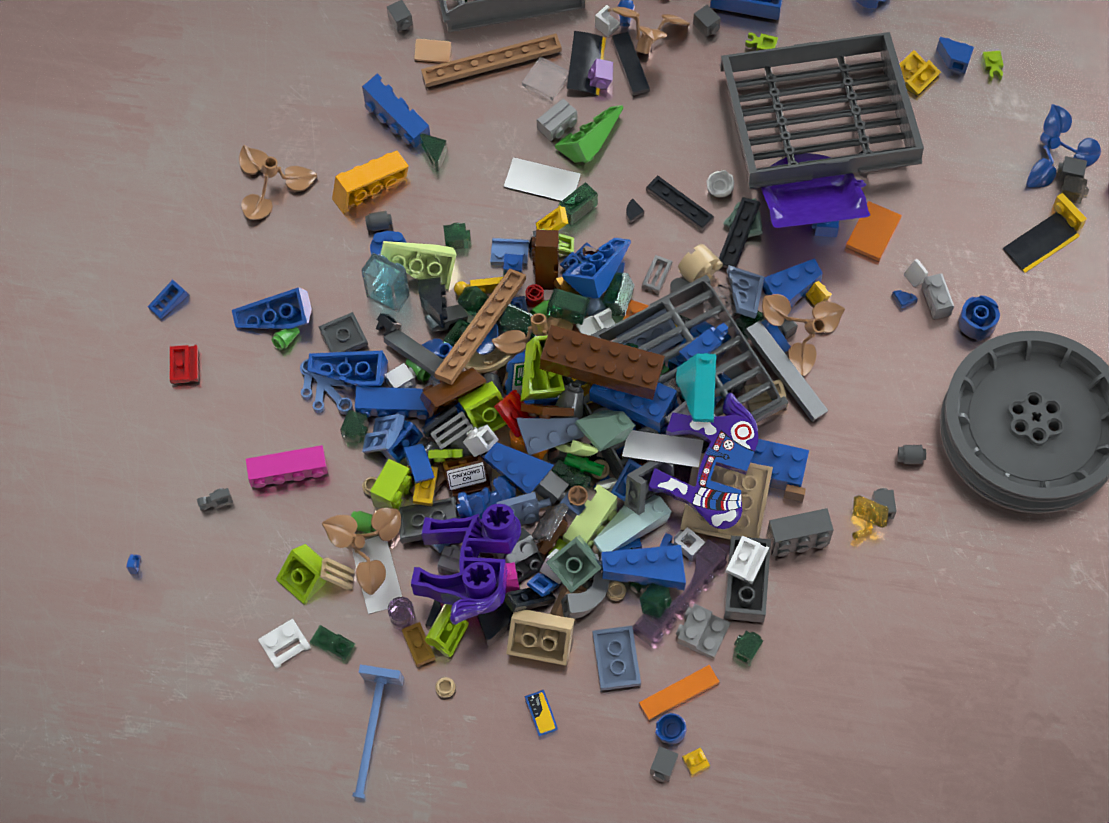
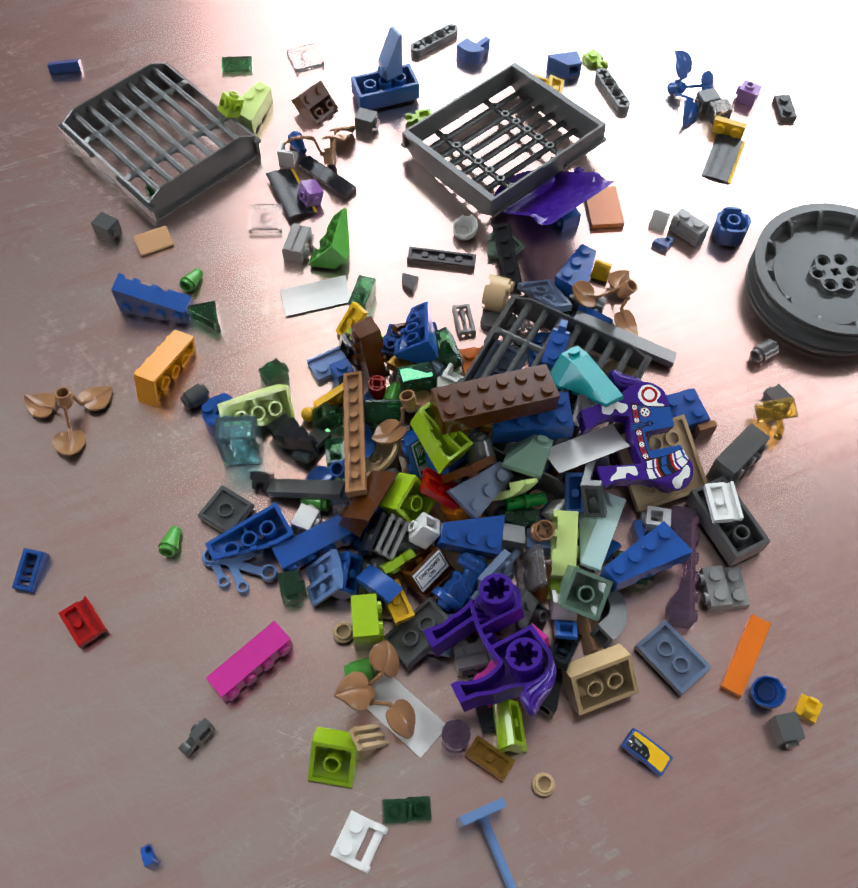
camera: 35 degrees left, 5 degrees down
blue wedge [232,287,312,329] -> none
medium nougat plate [421,33,562,87] -> none
tan plate [606,581,626,601] -> none
clear green brick [639,583,672,618] -> none
clear green brick [733,631,764,666] -> none
none -> bright green cone [179,268,203,292]
none -> dark grey beam [595,68,630,114]

